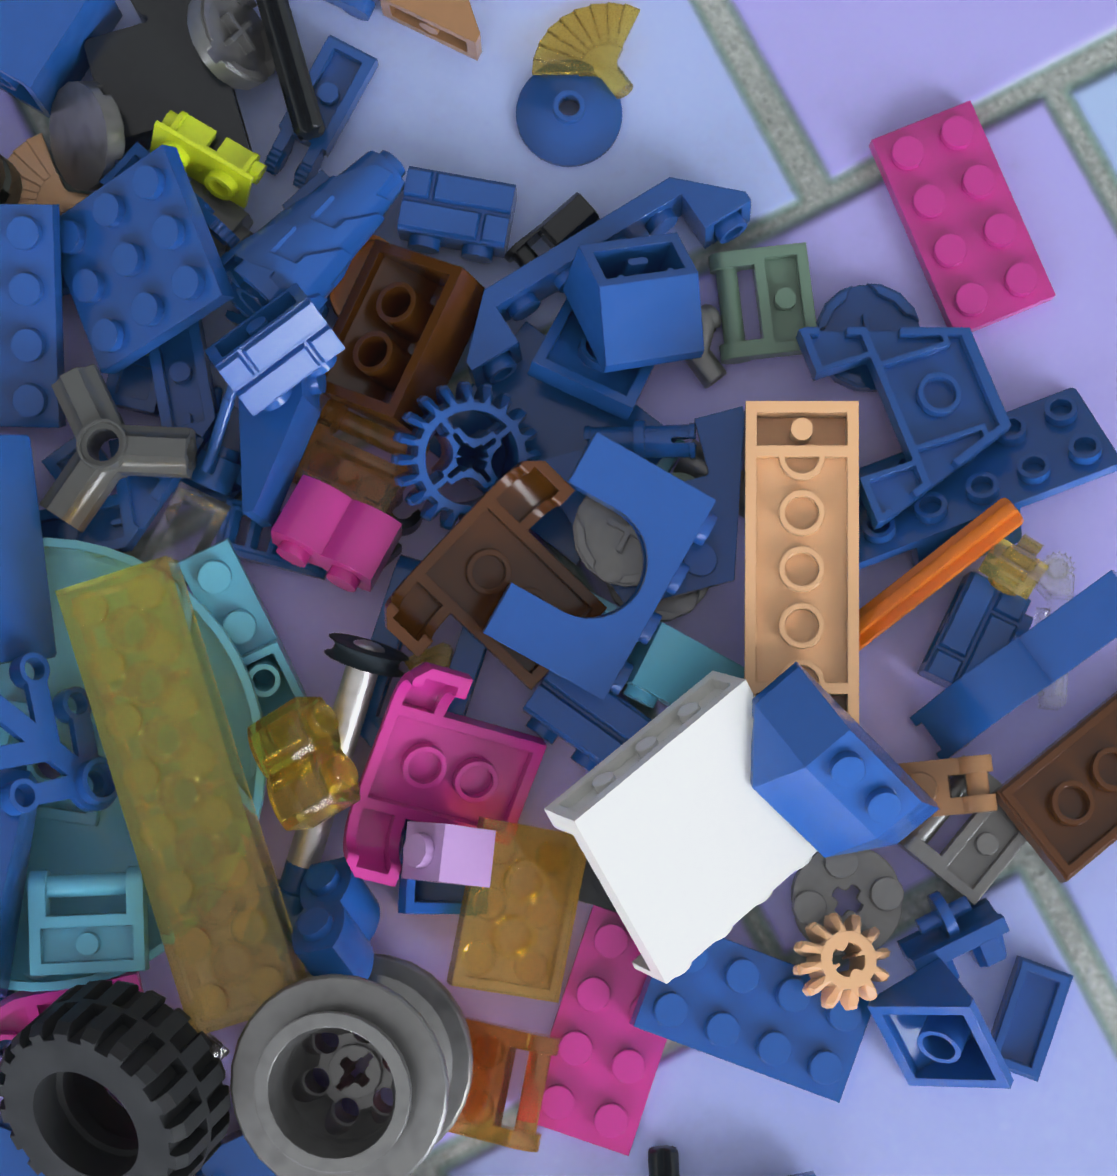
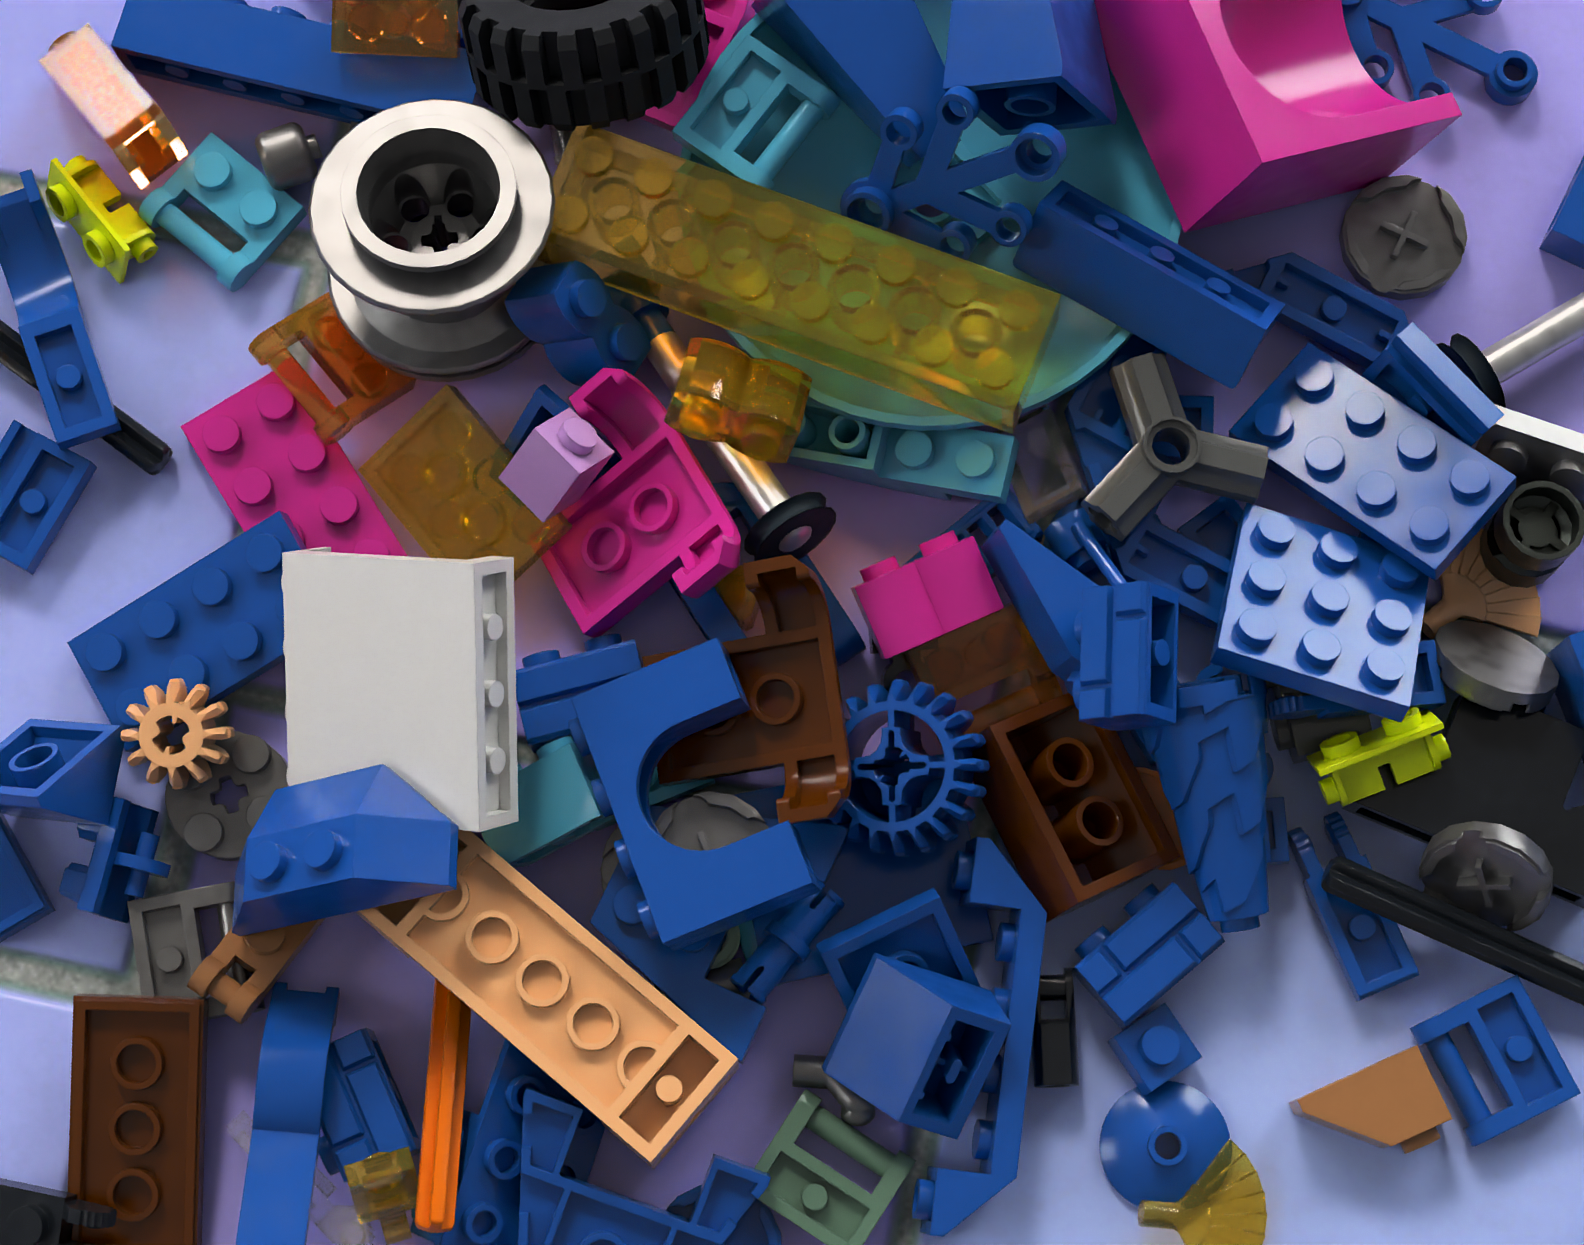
camera: 135 degrees right, 5 degrees down
none -> blue plate [1107,1002,1202,1096]

